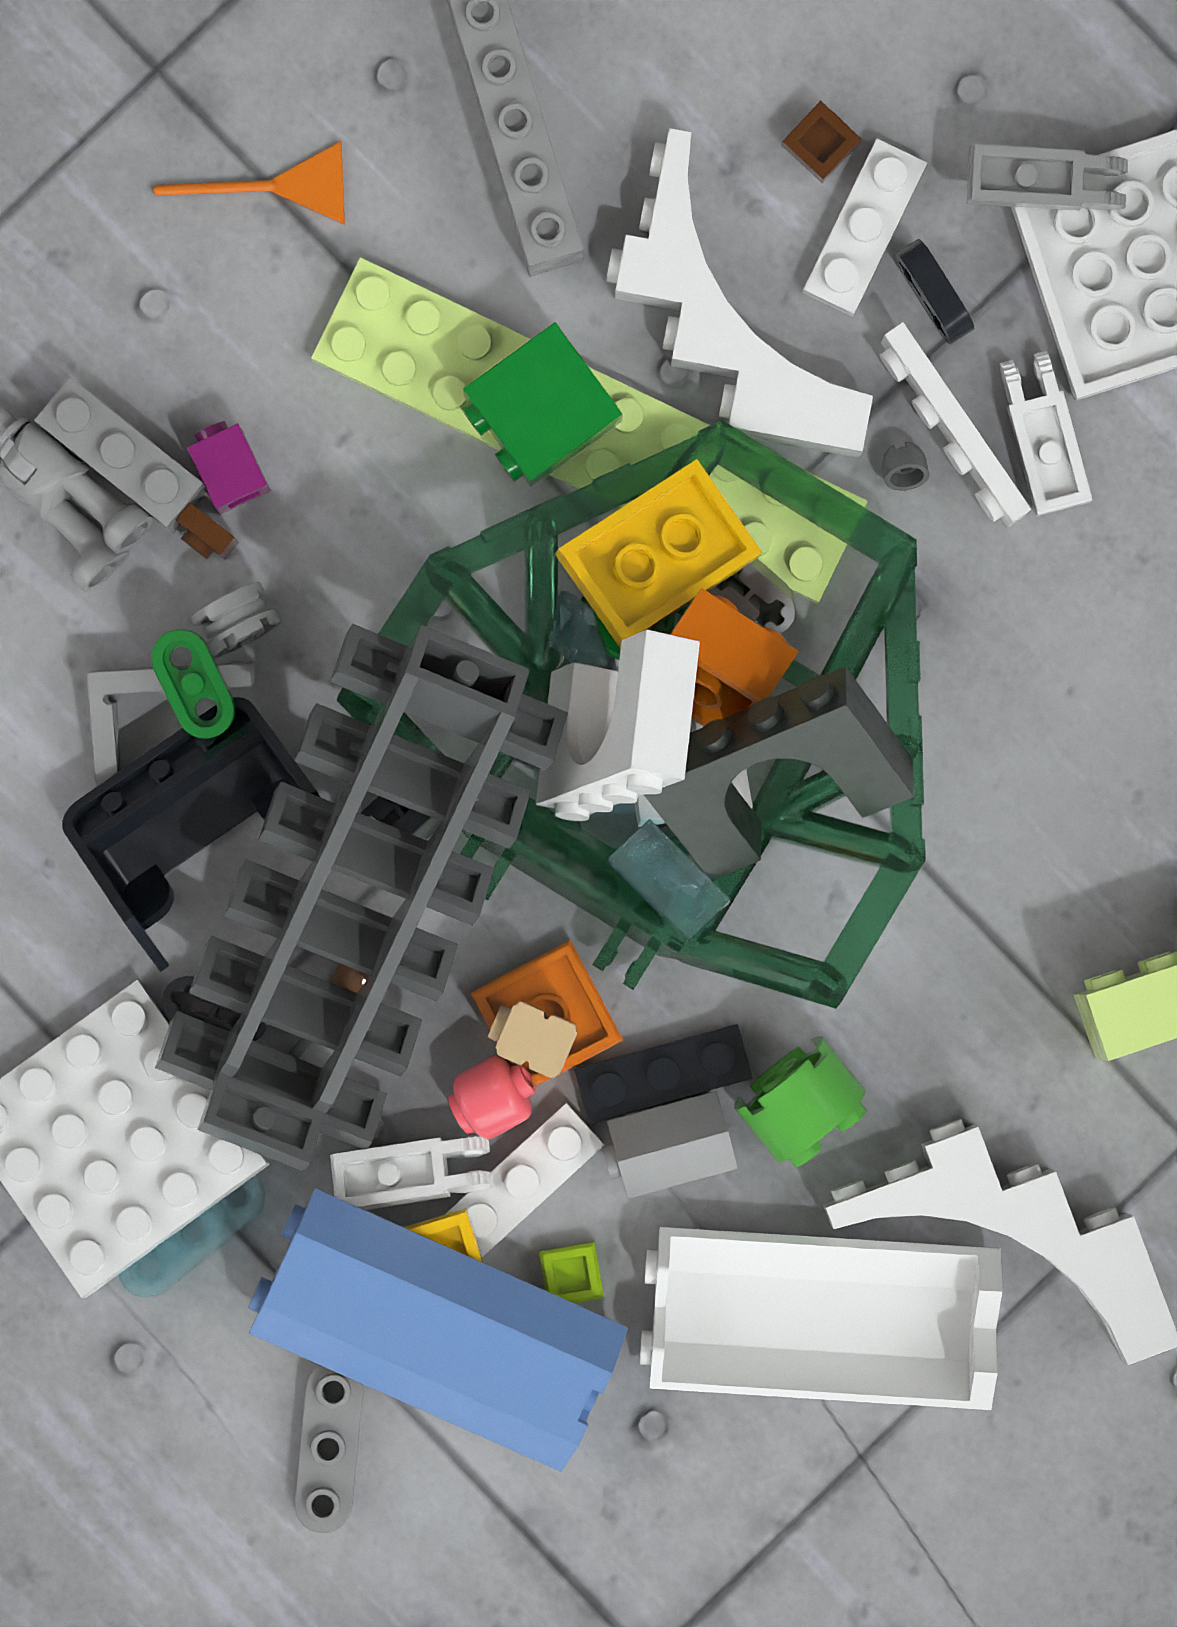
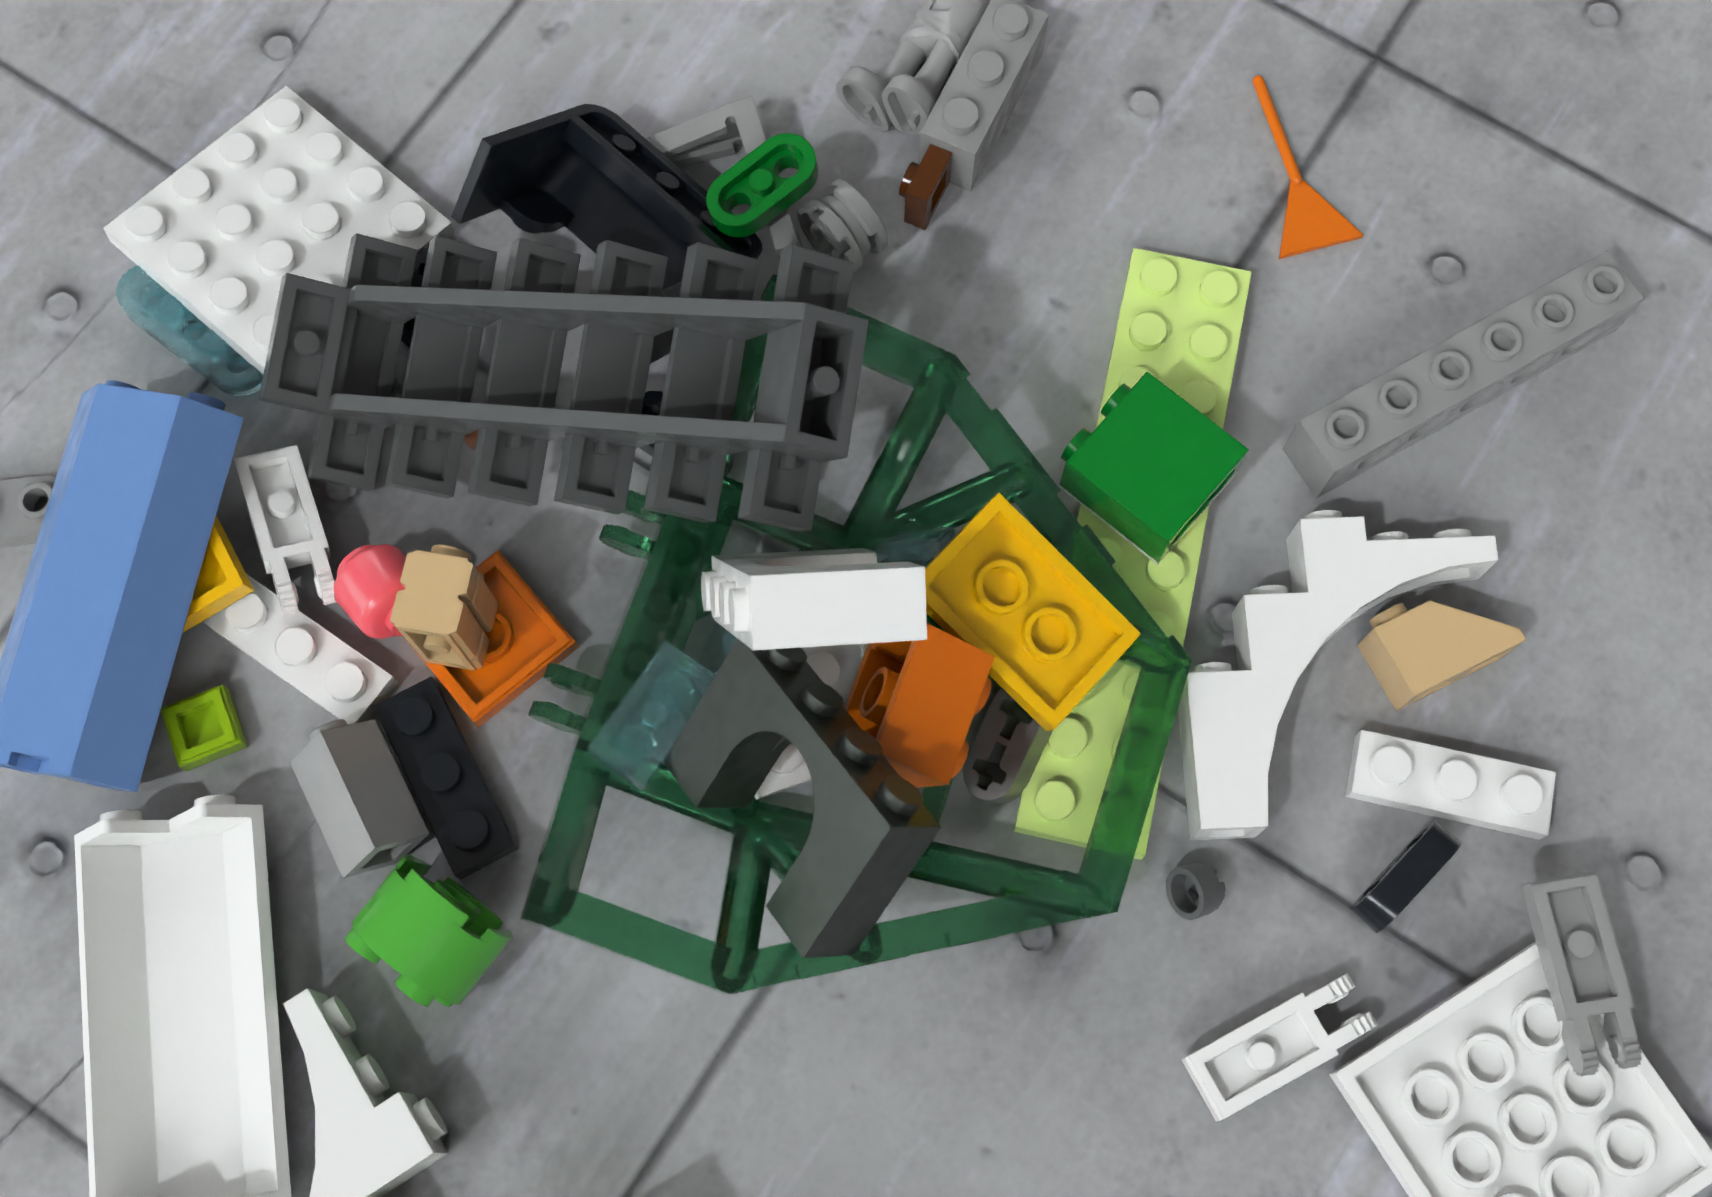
camera: 75 degrees right, 15 degrees down
magenta brick [187,421,271,515] -> none
reddish brown plate [781,100,862,183] -> none
white plate [880,322,1031,528] -> none
none -> tan slope [1357,600,1527,712]

